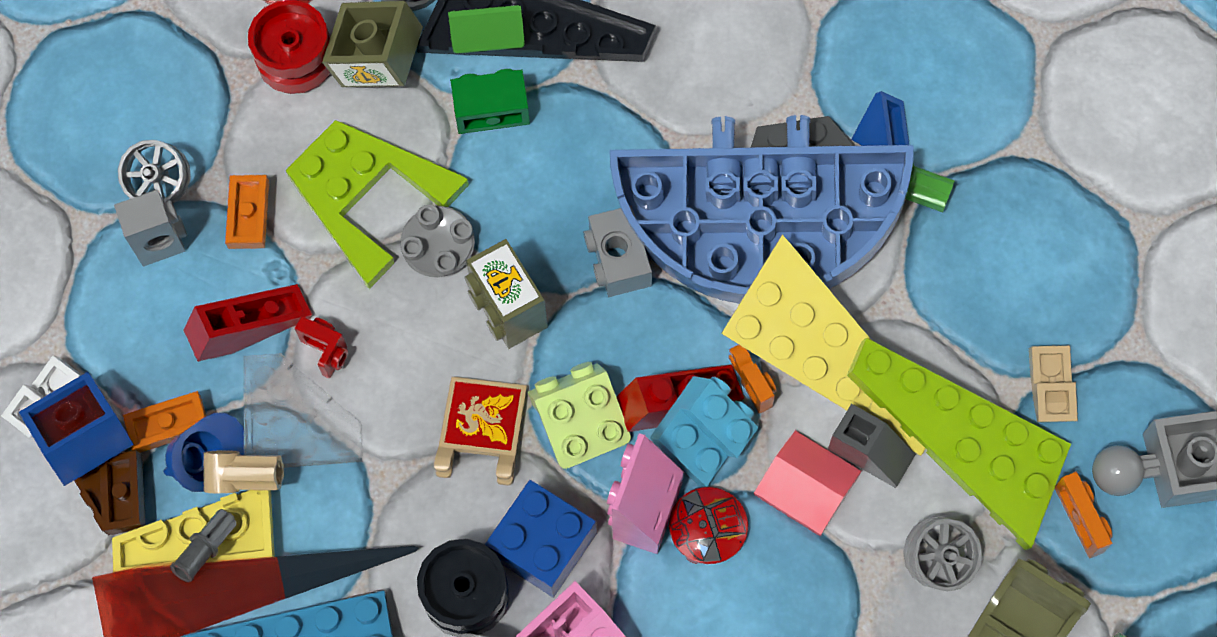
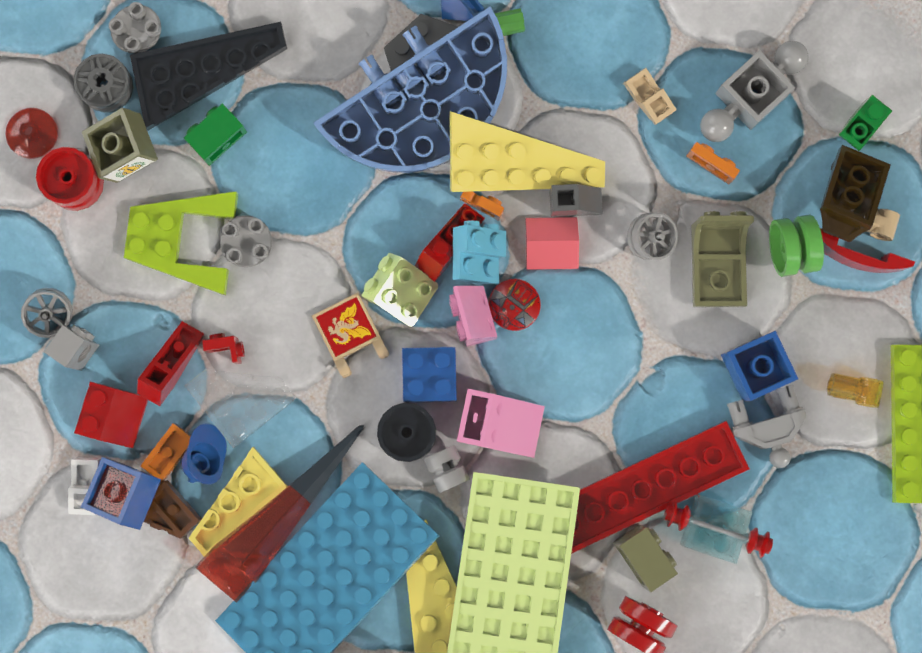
camera: 40 degrees left, 15 degrees up
dark grey axle [170,509,236,582] -> none
tan piece [204,450,284,493] -> none
orange plate [225,175,269,249] -> none
bright green slope [448,5,525,54] -> none
brick [464,239,548,349] -> none
light grey brick [583,205,652,297] -> none
lime wing [847,338,1071,550] -> none
none -> red slope [74,382,148,448]

